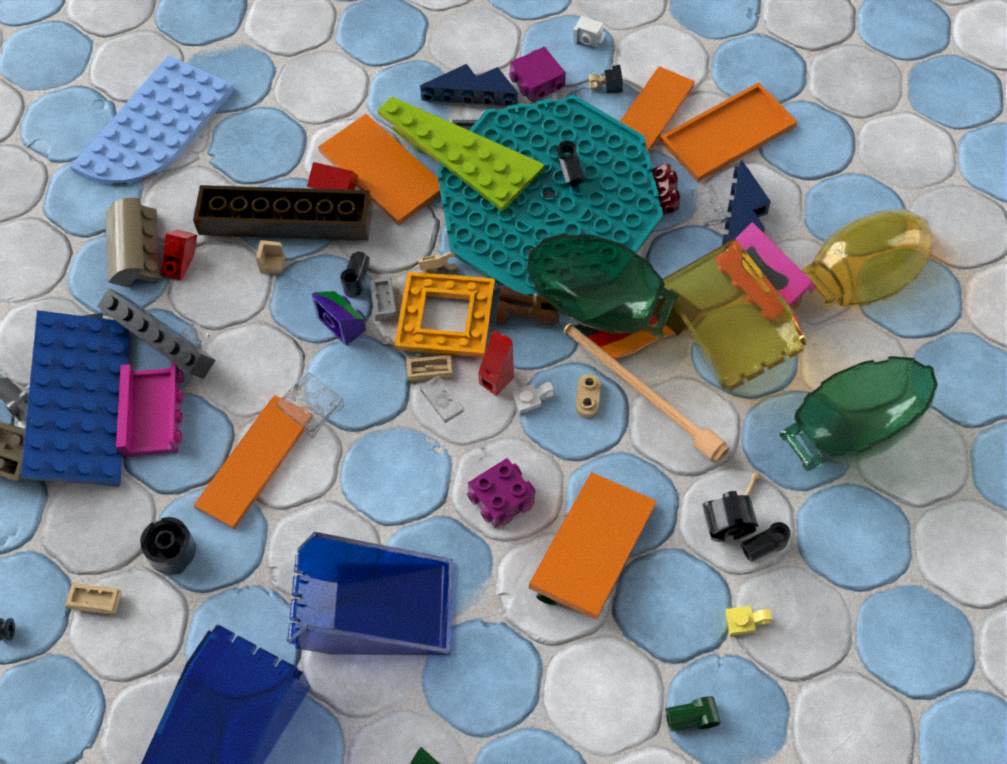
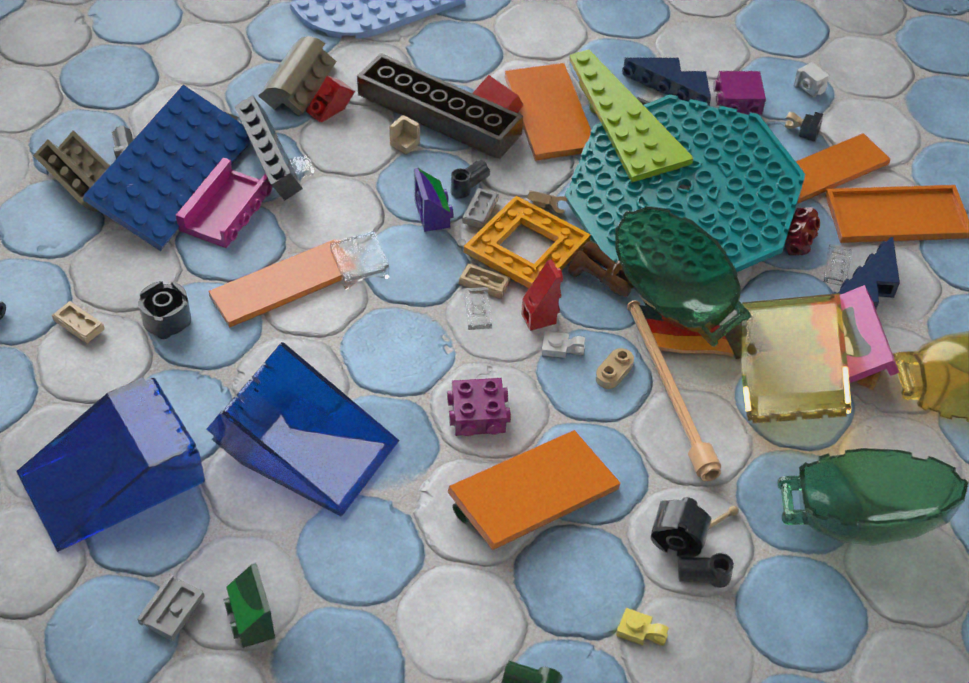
camera: 25 degrees right, 10 degrees down
black piece [557,140,584,187] -> none

